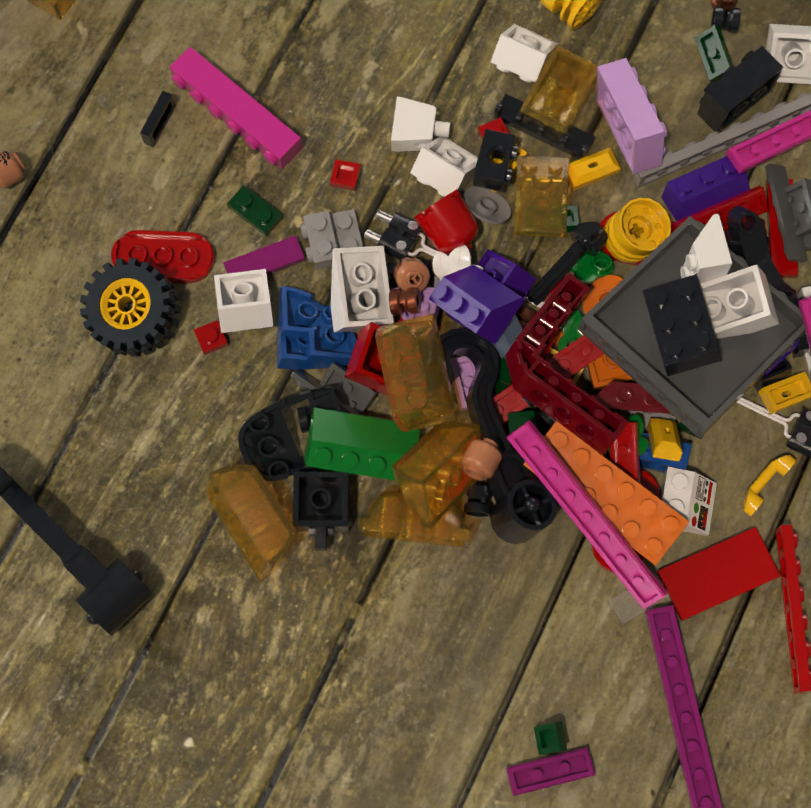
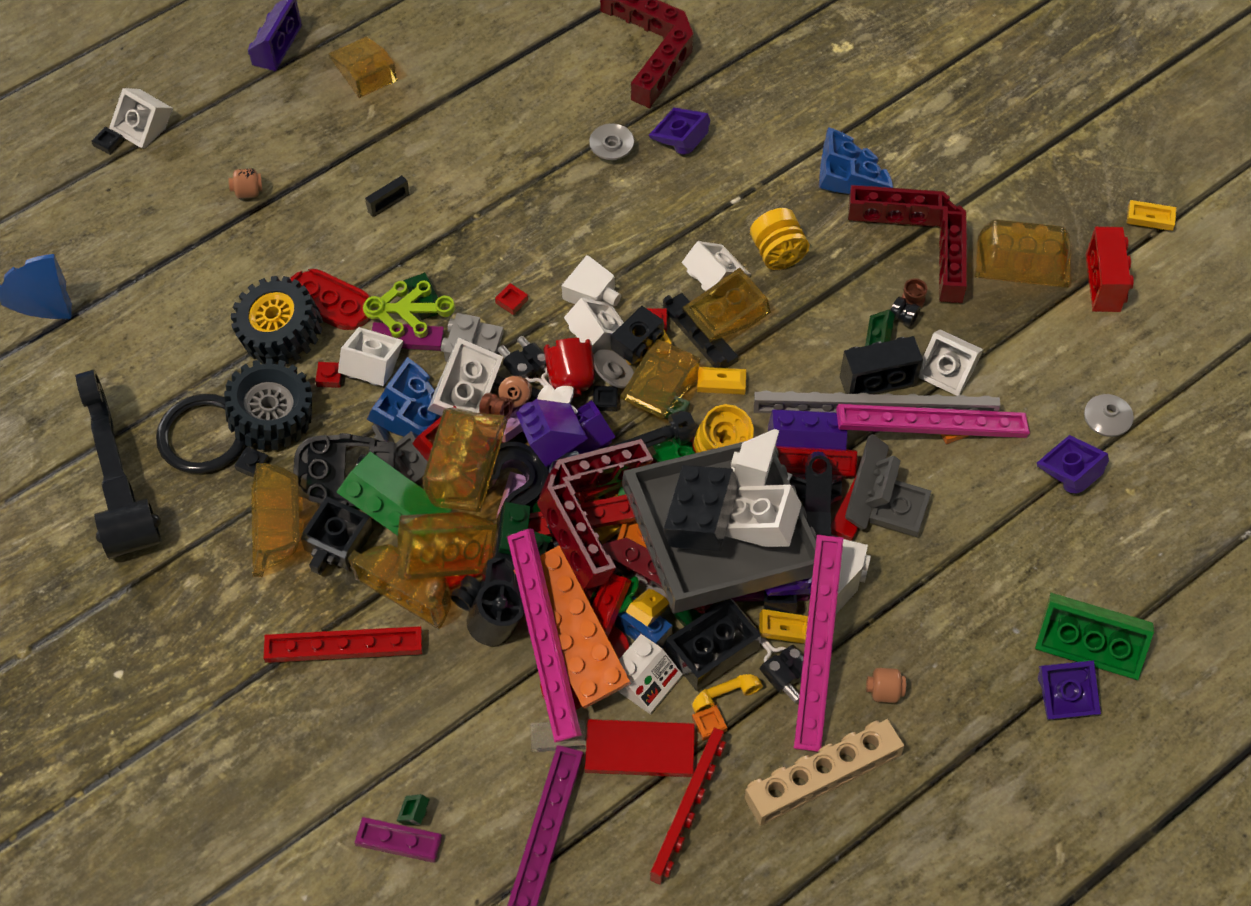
camera: 25 degrees right, 15 degrees down
dark pink brick [169,47,303,169] -> none
nougat head [461,438,502,481] -> none
lavender brick [597,58,667,174] -> none
none -> black wedge [156,394,245,474]
none -> black wheel [224,359,312,450]
none -> black plate [234,446,270,479]
none -> red plate [263,626,422,663]
none -> lime plant [363,281,455,338]
none -> dark green plate [499,502,530,554]
none -> black tile [593,386,618,412]
none -> black brick [666,599,761,691]
none -> orange tile [692,705,727,741]

